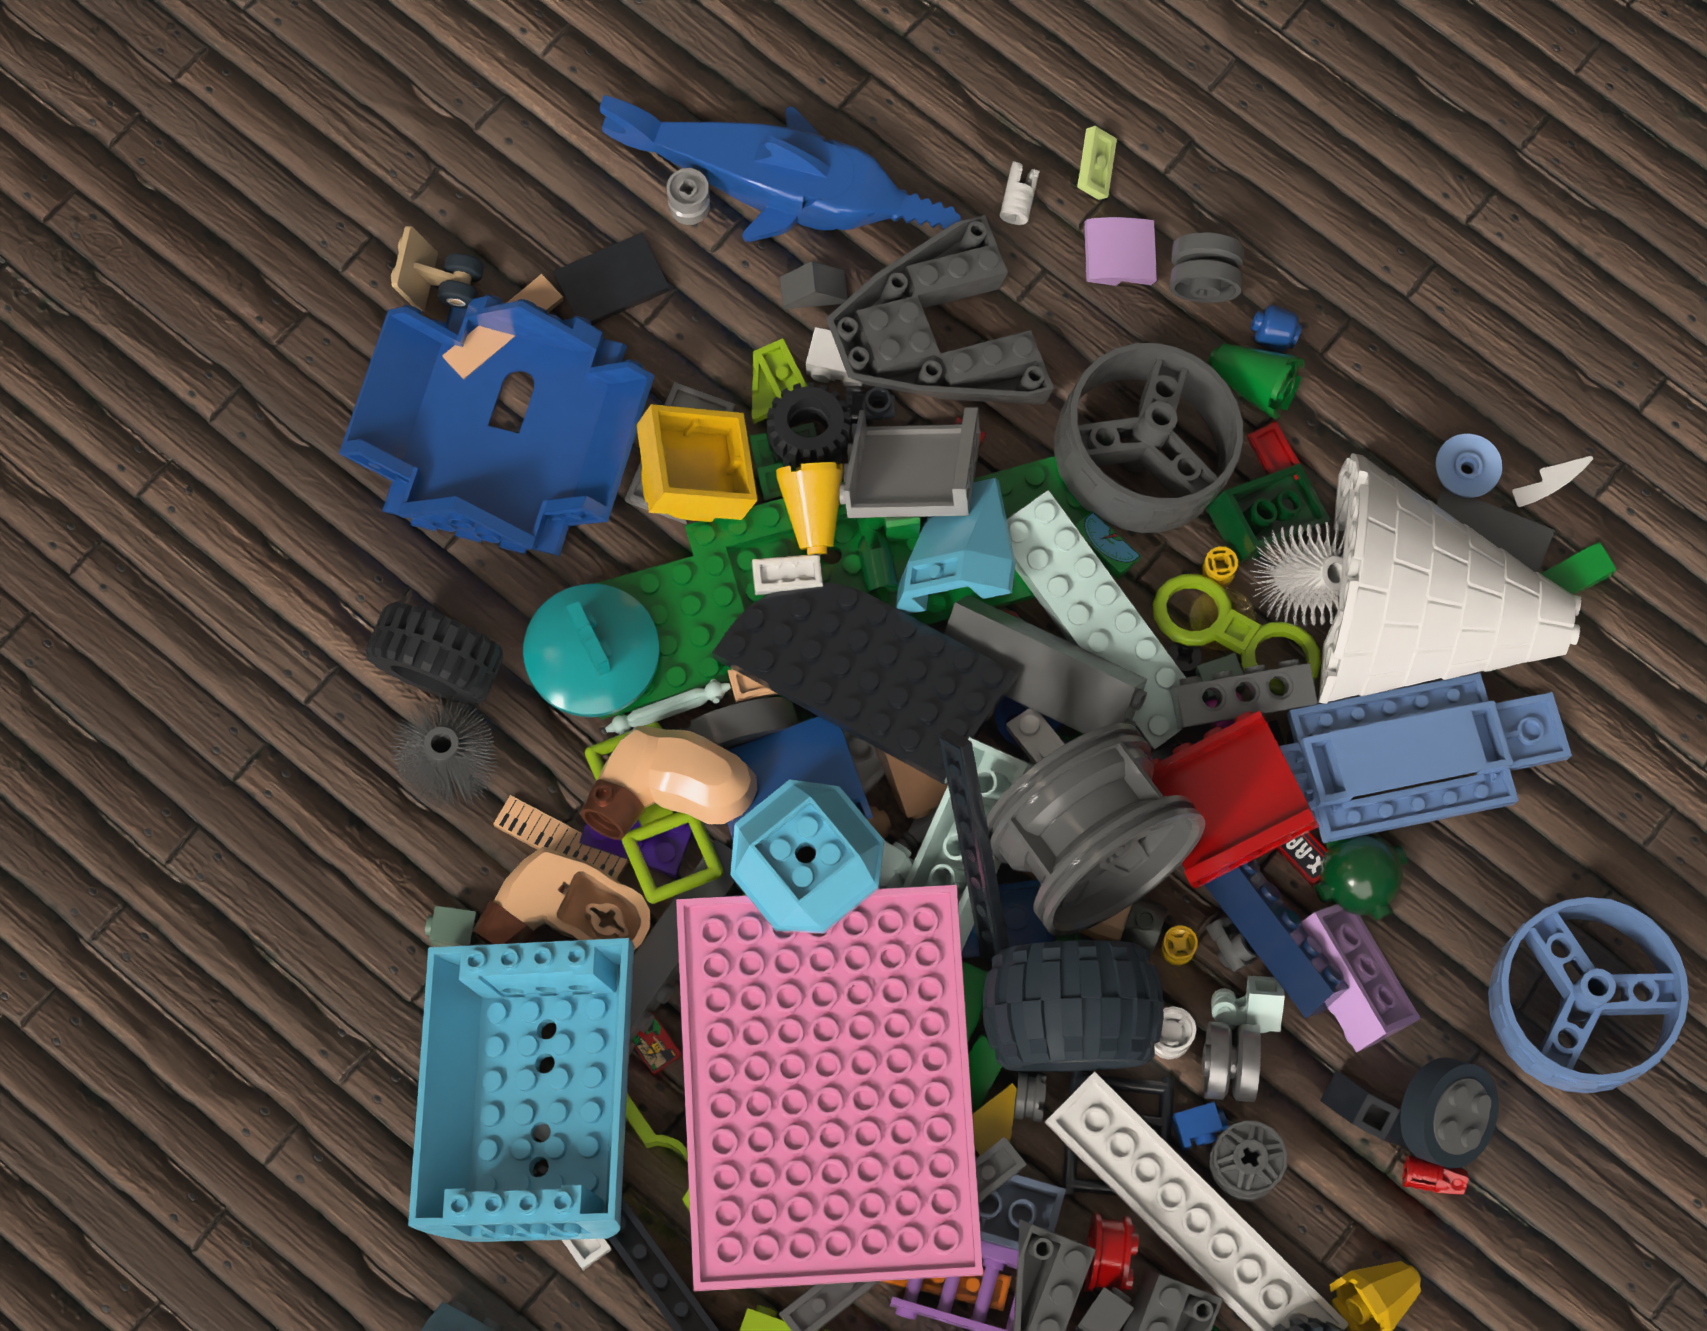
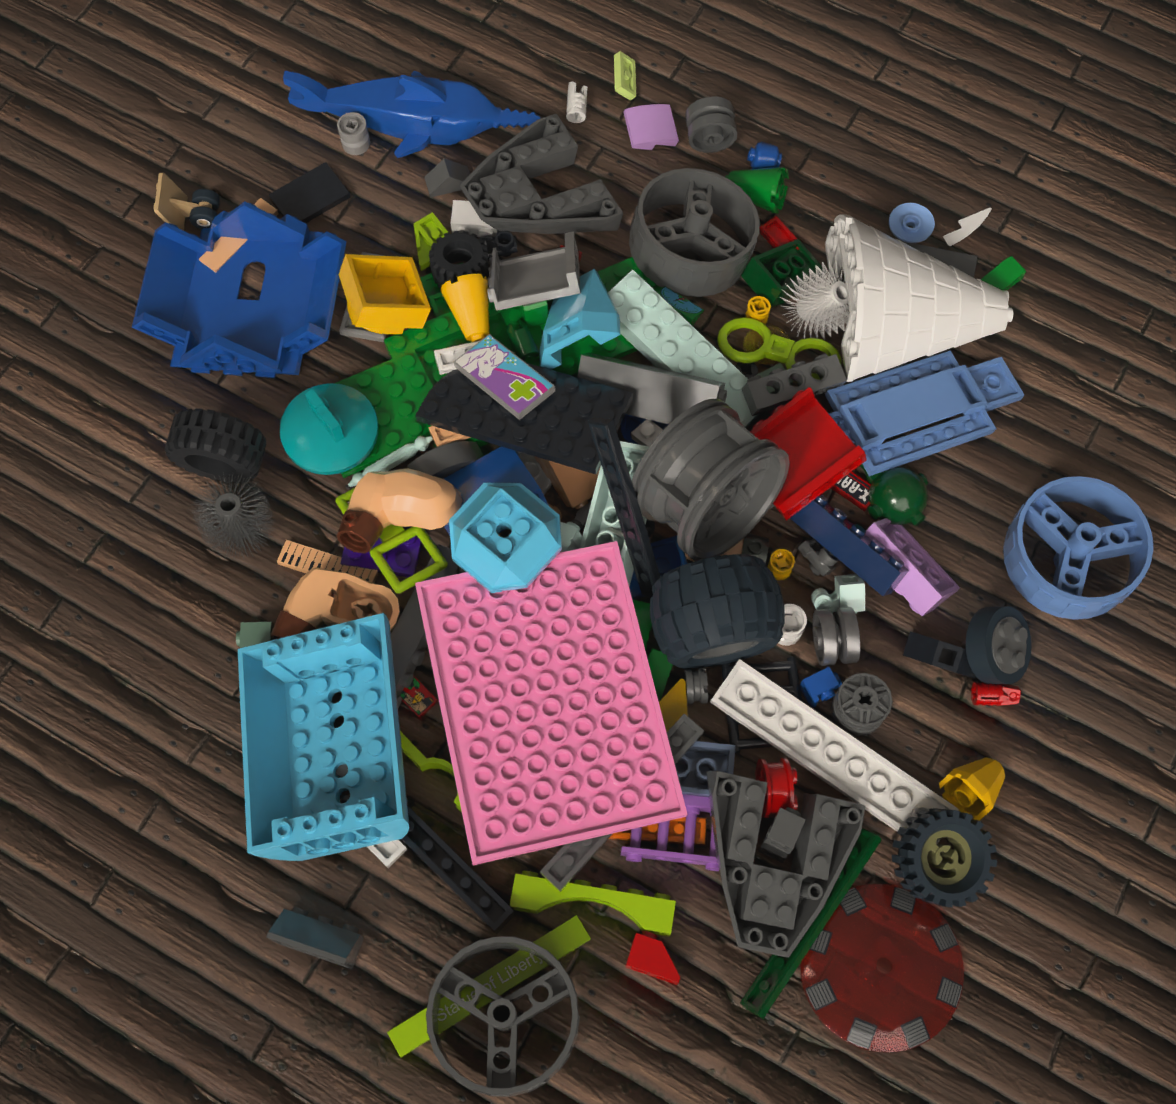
camera: 10 degrees left, 5 degrees down
none -> tile [454,334,555,420]

